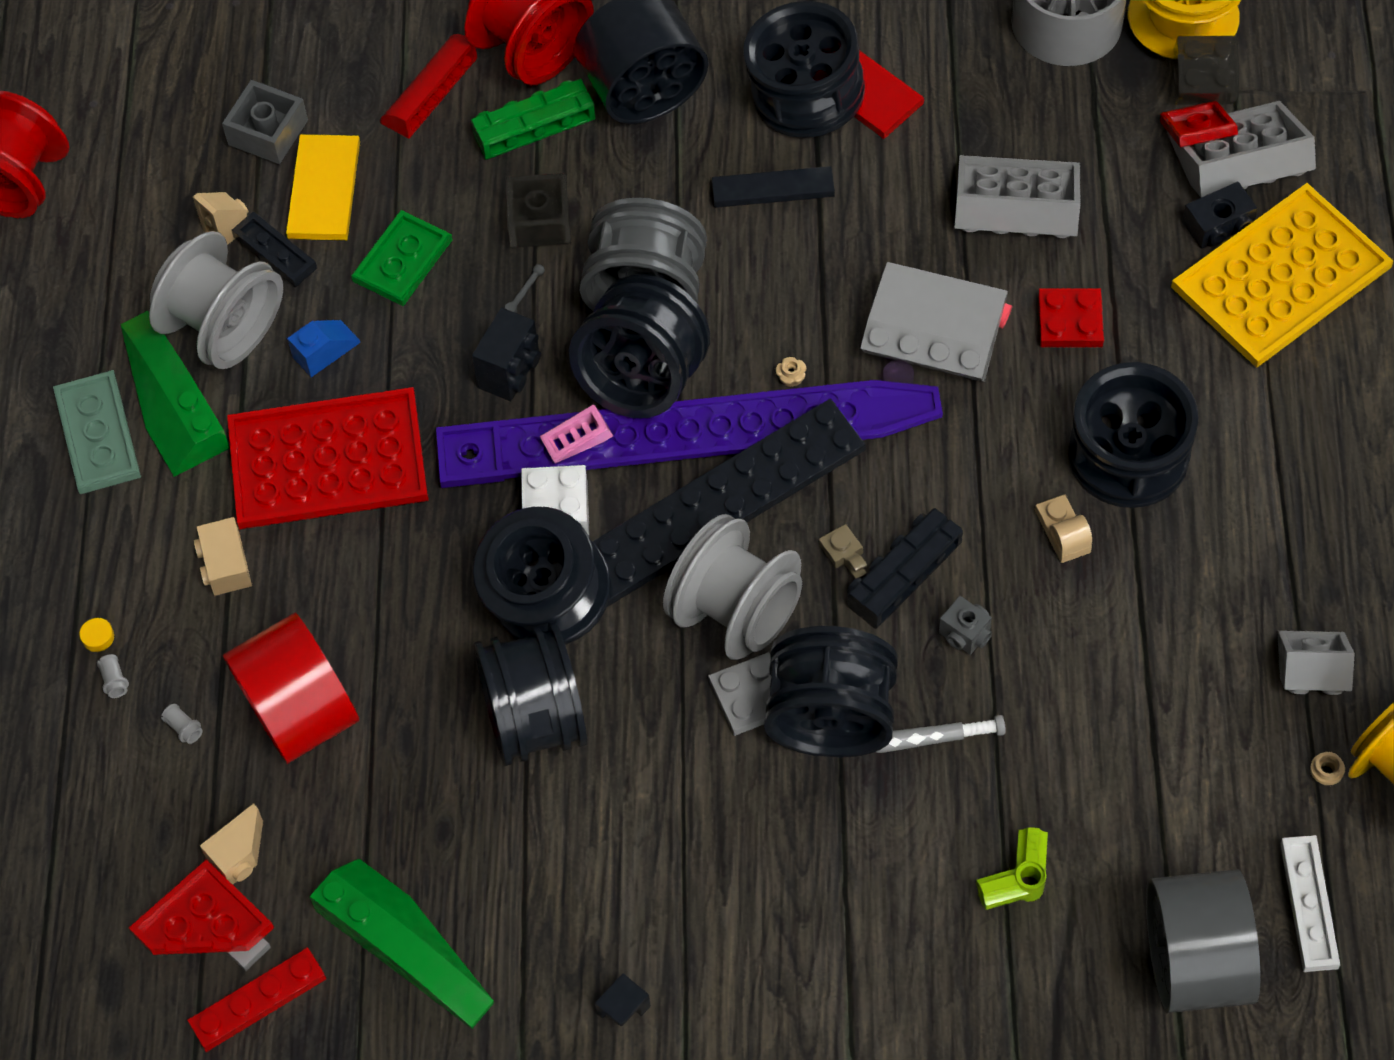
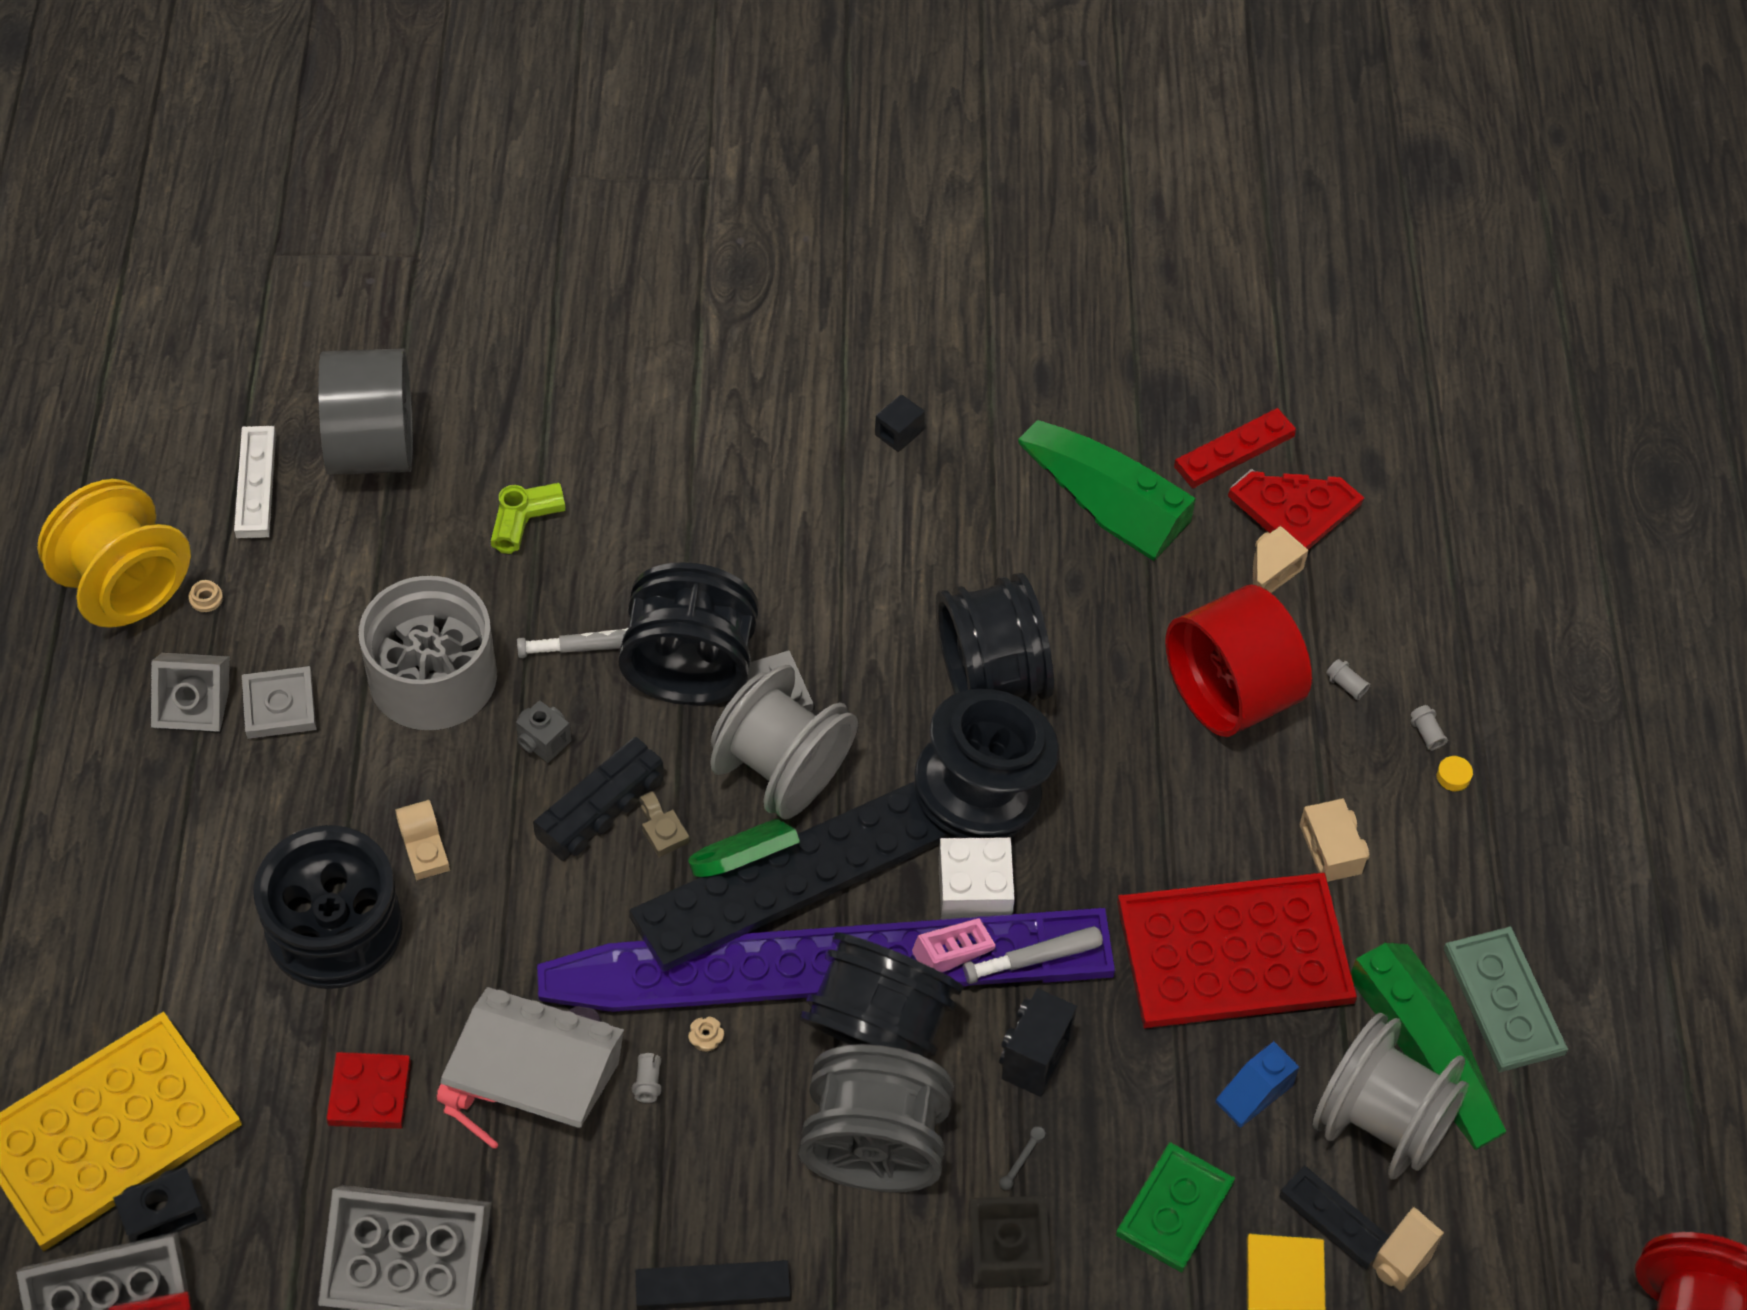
camera: 175 degrees right, 5 degrees down
none -> light grey plate [242,666,316,739]
none -> light grey wheel [359,576,497,730]
none -> light grey pin [632,1053,661,1103]
none -> green tile [688,818,800,877]
none -> light grey piece [963,926,1103,984]

